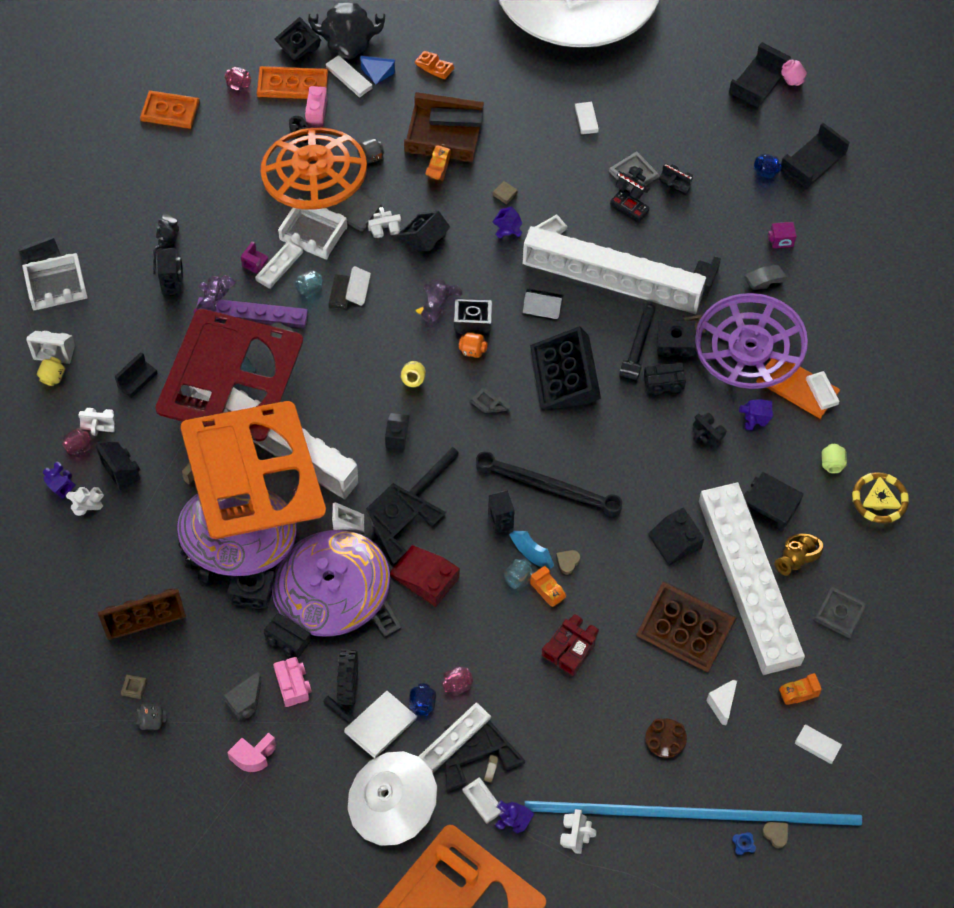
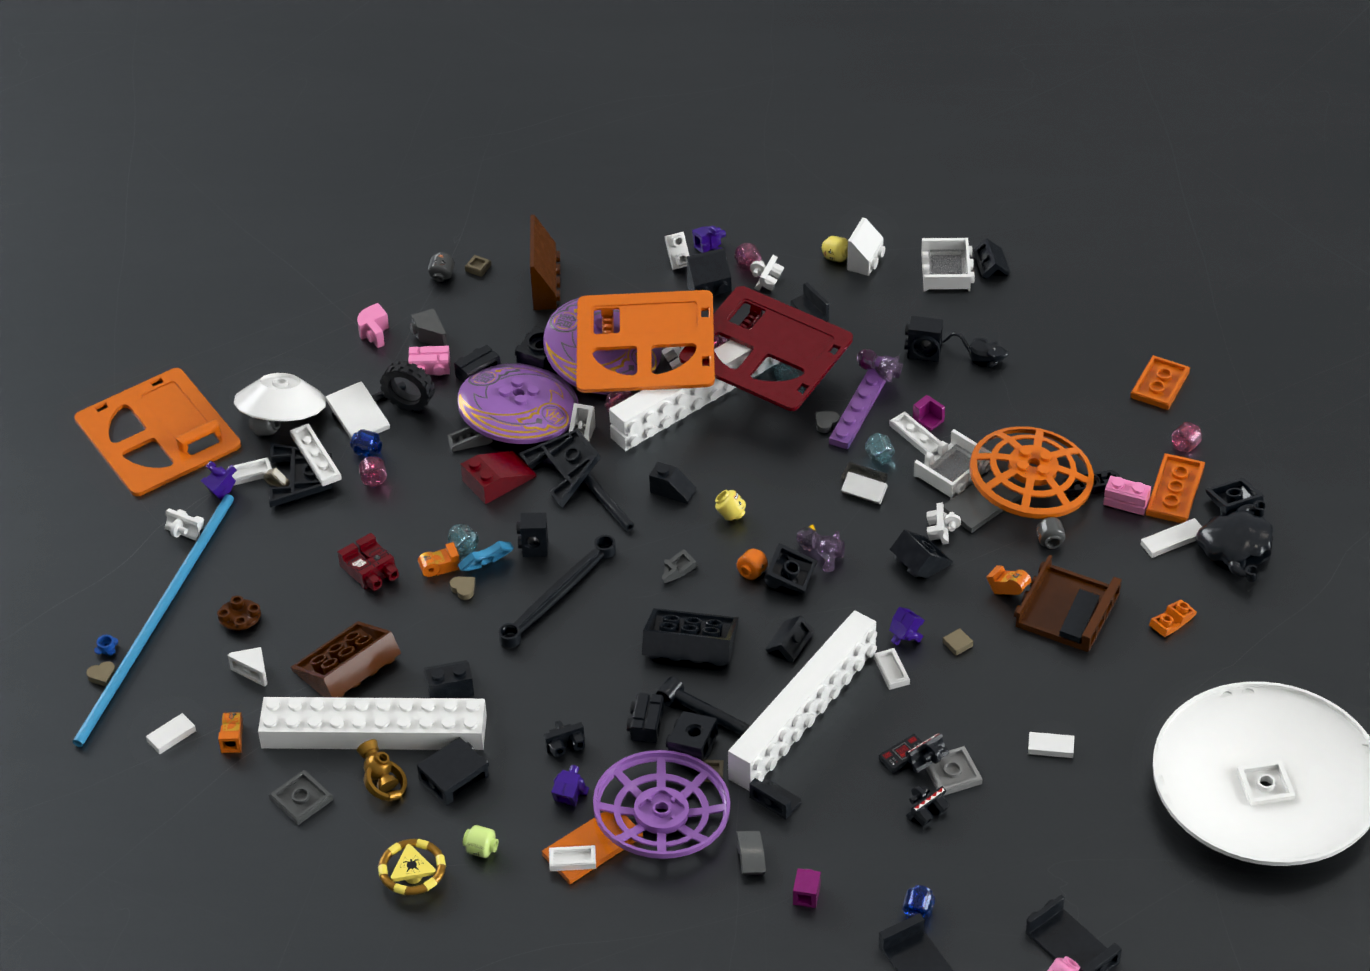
camera: 110 degrees right, 15 degrees down
slope [360,56,395,85] -> none

